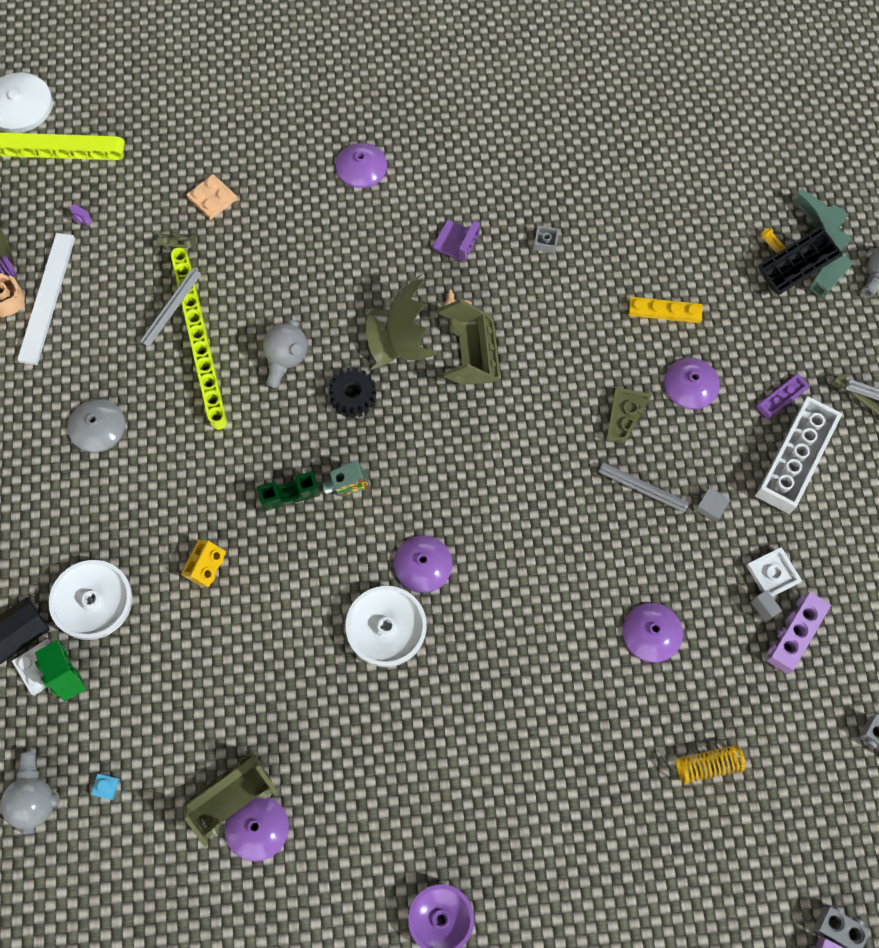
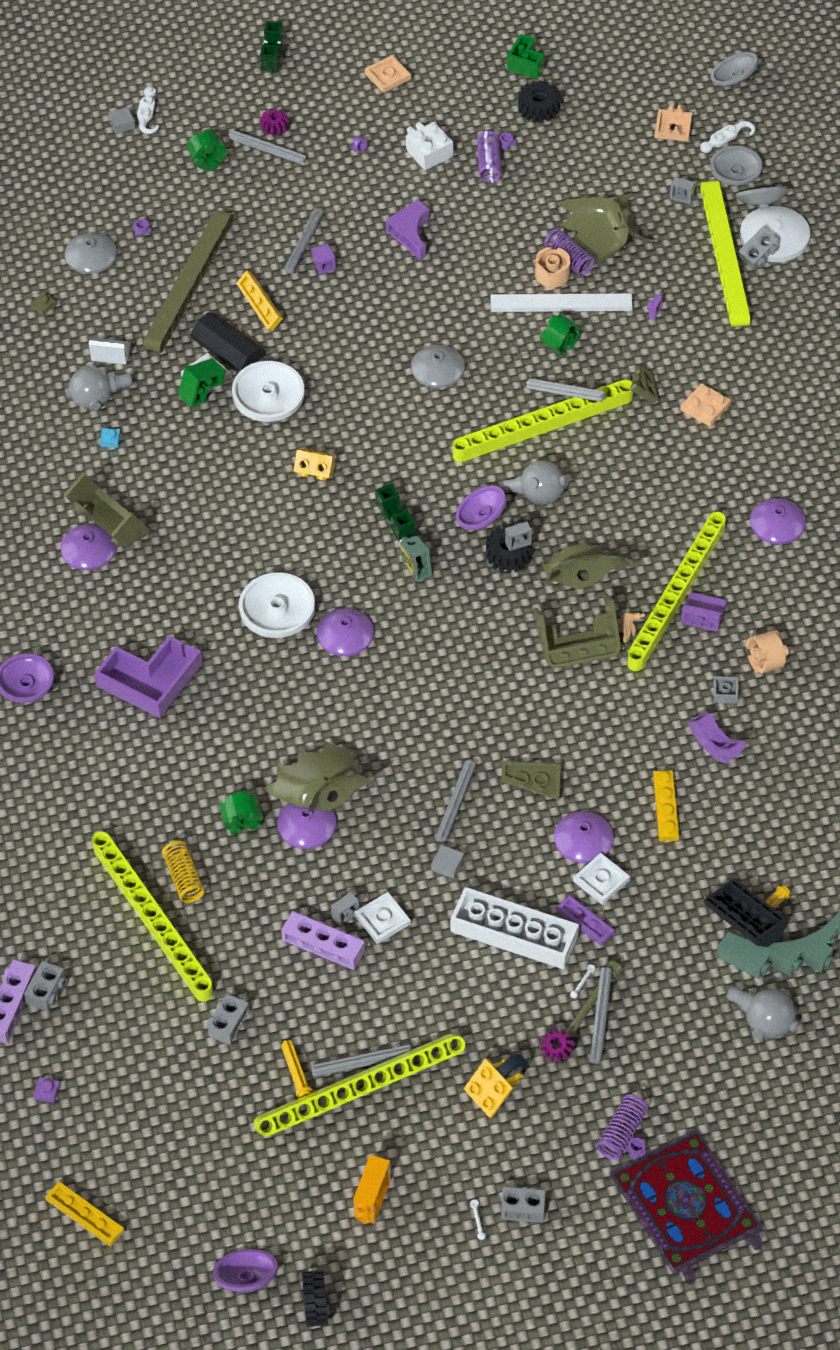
camera: 85 degrees right, 15 degrees down
none -> neon yellow beam [92,832,213,1002]
none -> medium lavender piece [94,636,202,718]
none -> green brick [219,791,263,835]
none -> olive piece [264,741,375,812]
none -> medium lavender dish [456,485,506,530]
none -> light grey piece [505,522,532,551]
none -> green brick [540,314,581,356]
none -> white hinge [570,964,595,999]
none -> white plate [573,853,630,905]
none -> neon yellow beam [627,512,726,671]
none -> medium lavender arch [687,713,747,763]
none -> light grey brick [739,227,779,270]
none -> light nougat brick [746,630,788,673]

